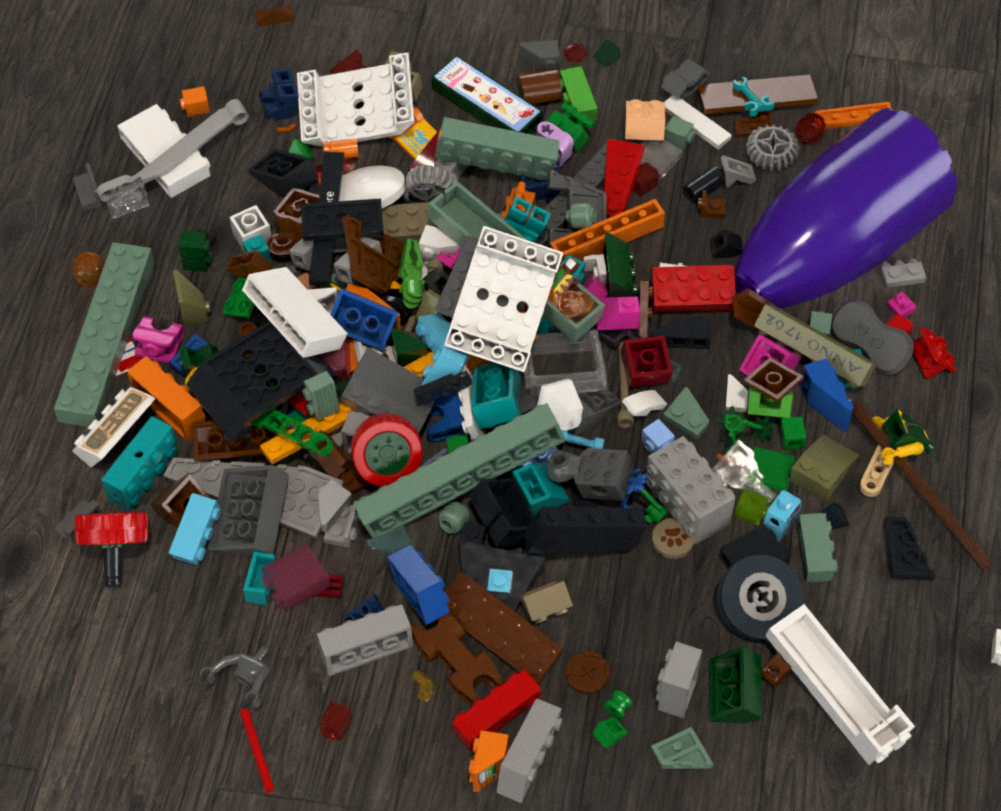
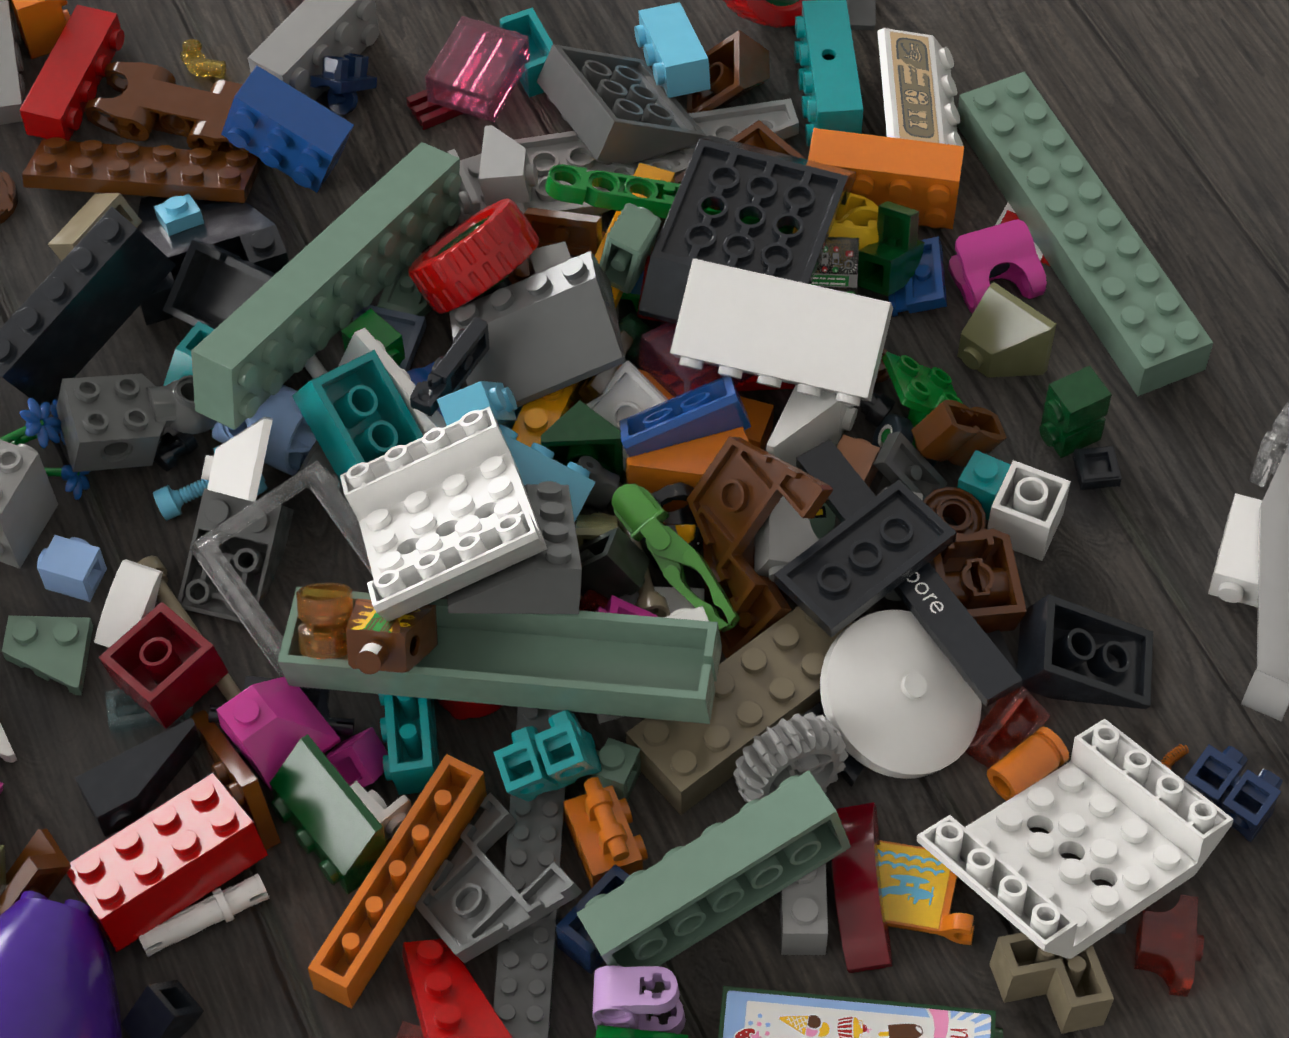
camera: 145 degrees right, 0 degrees up
clear orange piece [71,251,105,288] -> none
green slope [289,139,314,161] -> none
sand green head [566,202,597,229] -> none

